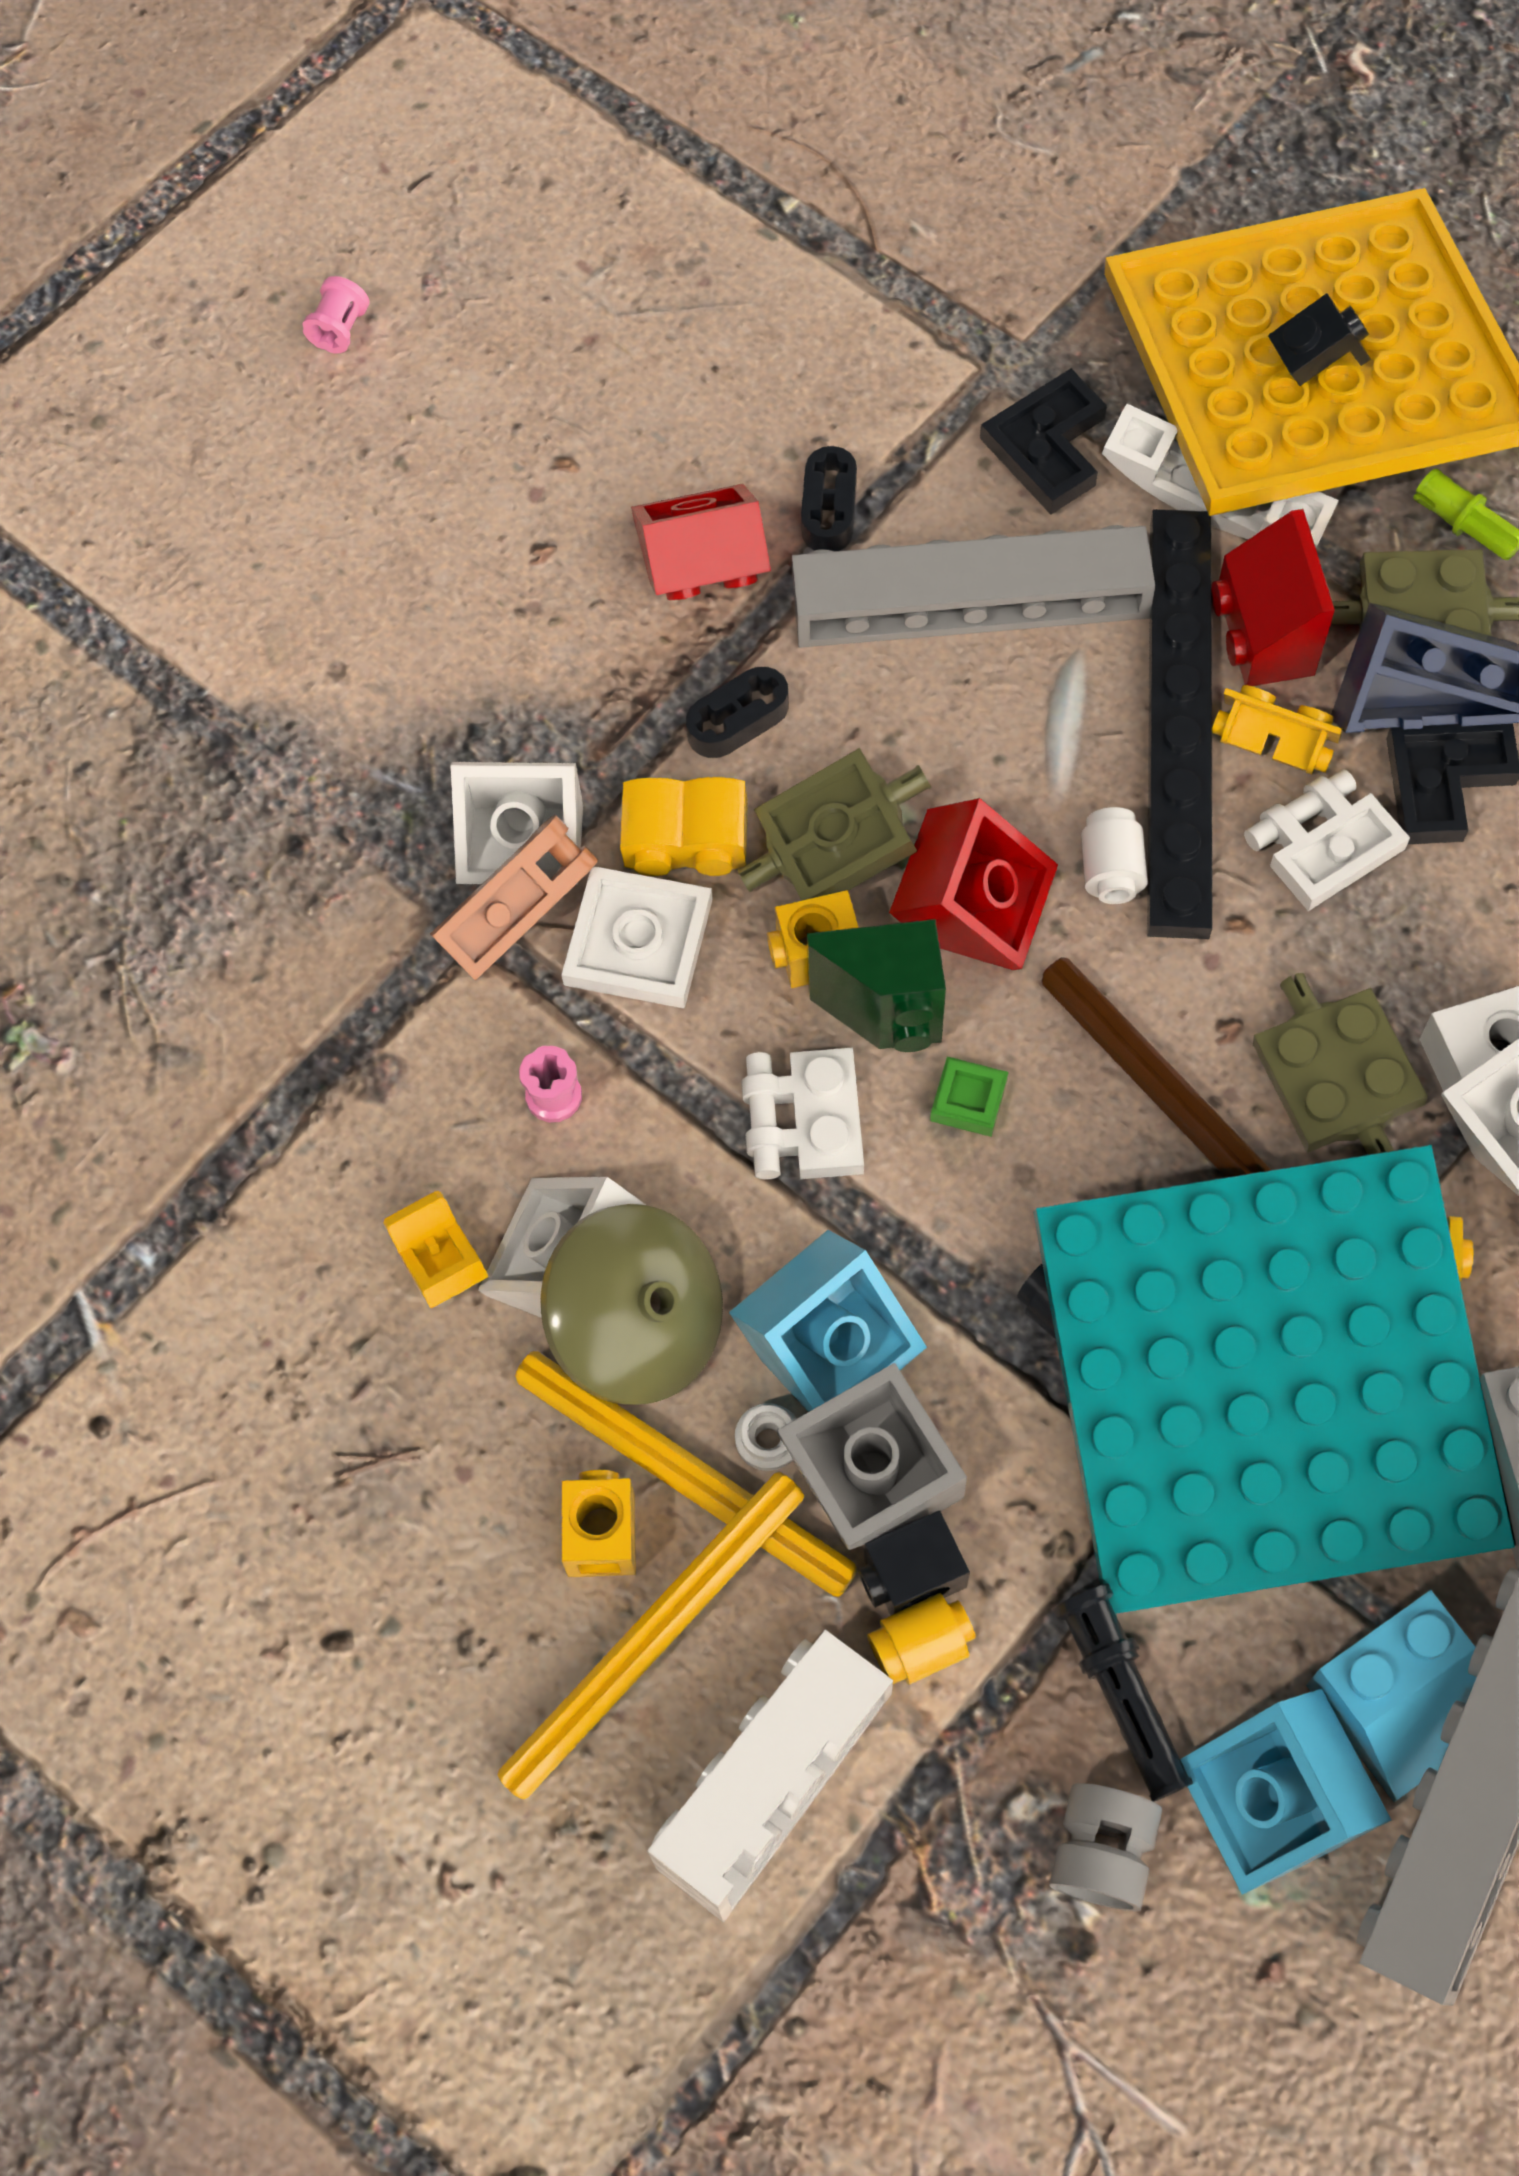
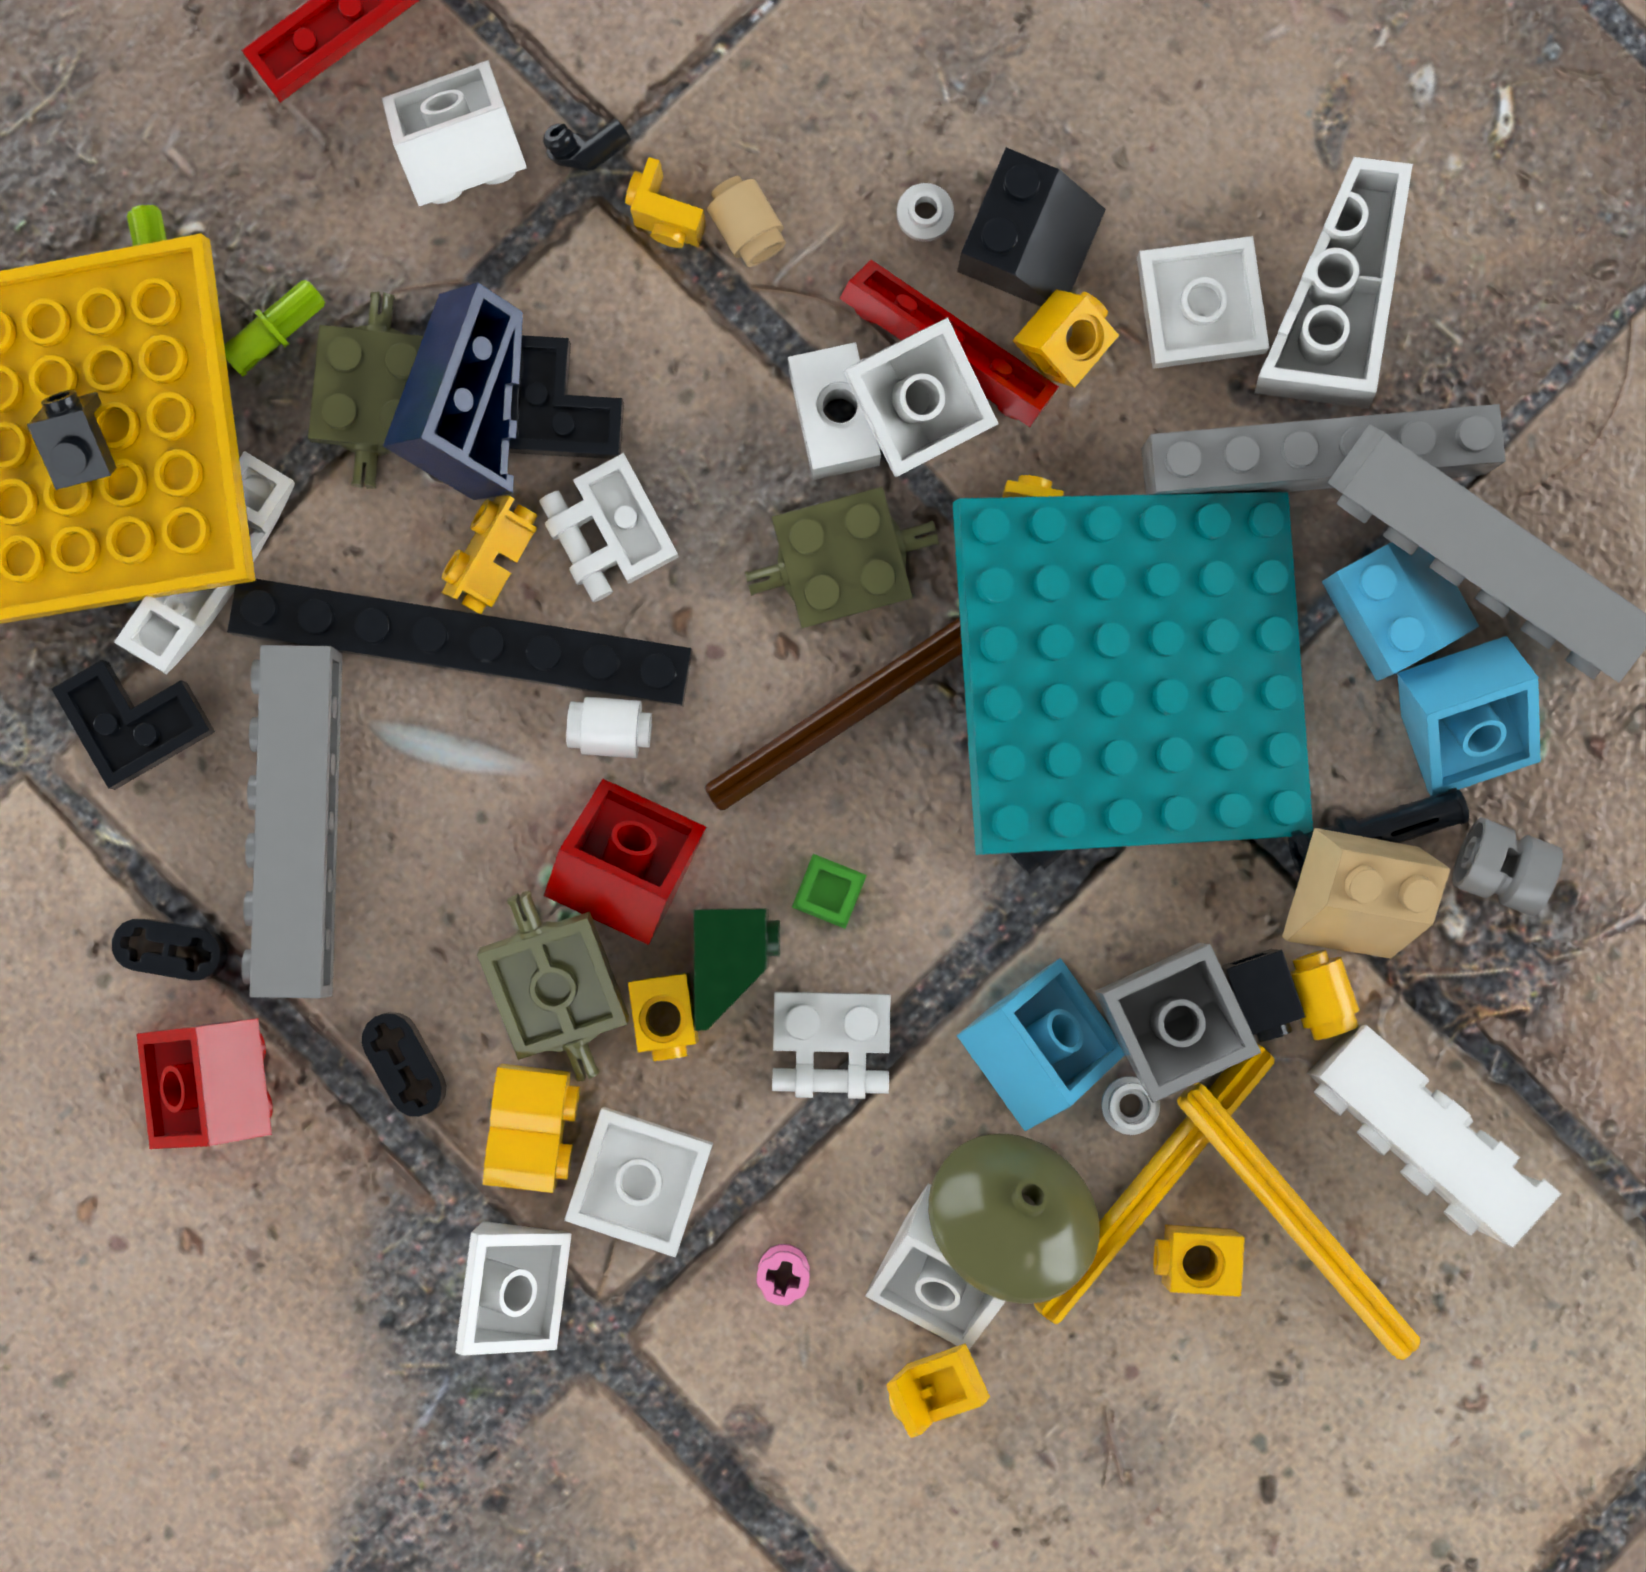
camera: 90 degrees left, 20 degrees up
plate [430,814,598,981] -> none
red slope [1211,509,1335,686] -> none
none -> tan slope [1282,828,1450,959]

